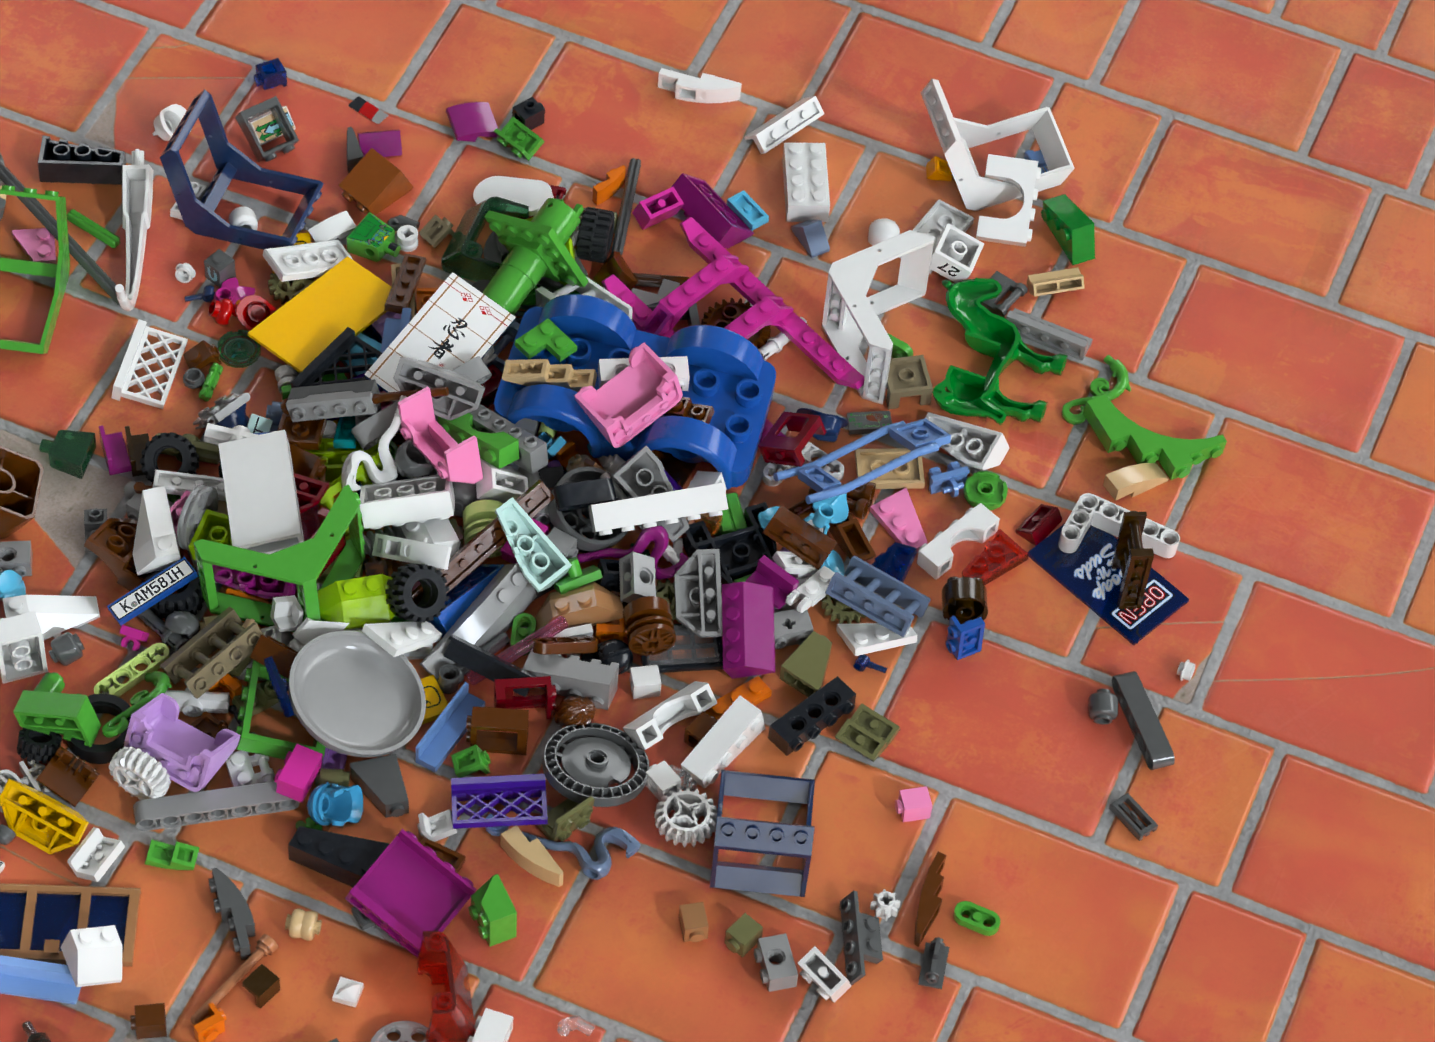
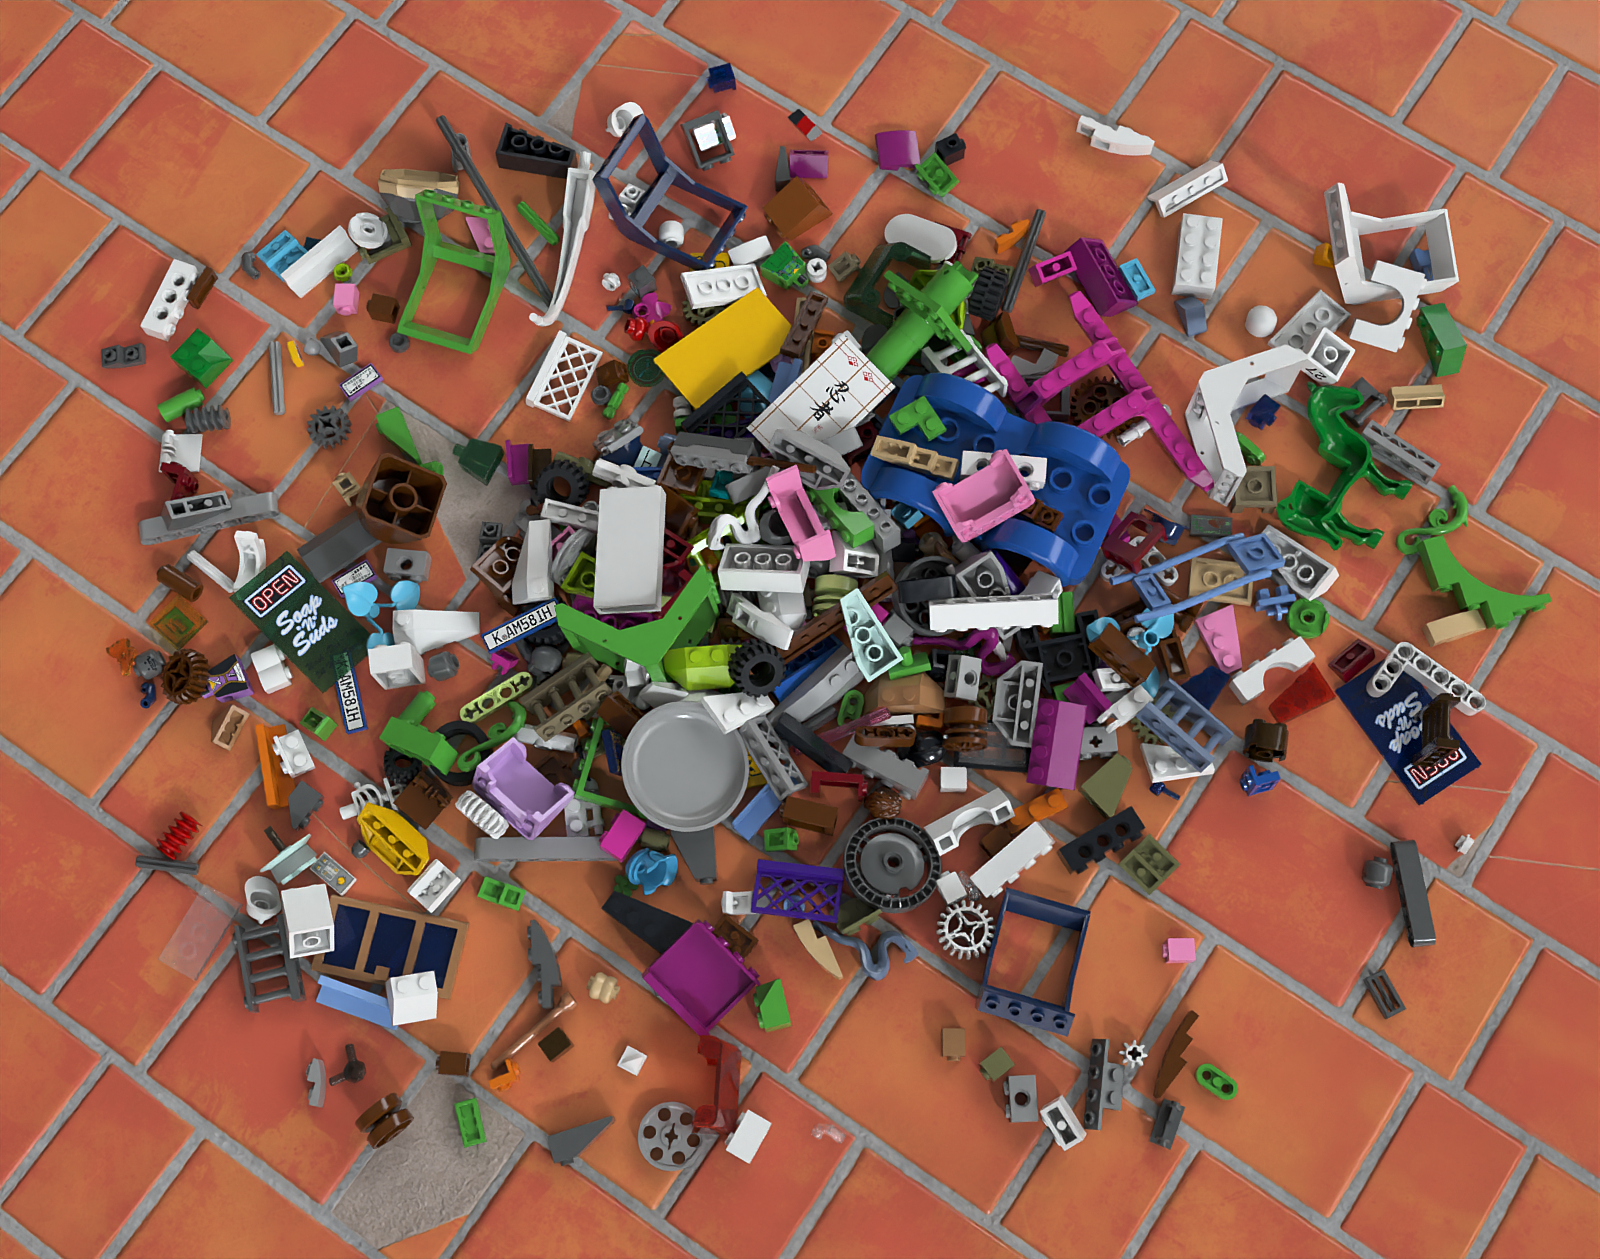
camera: 20 degrees right, 20 degrees up
none -> light grey fence [738,715,808,802]
none -> clear blue brick [1246,394,1281,430]

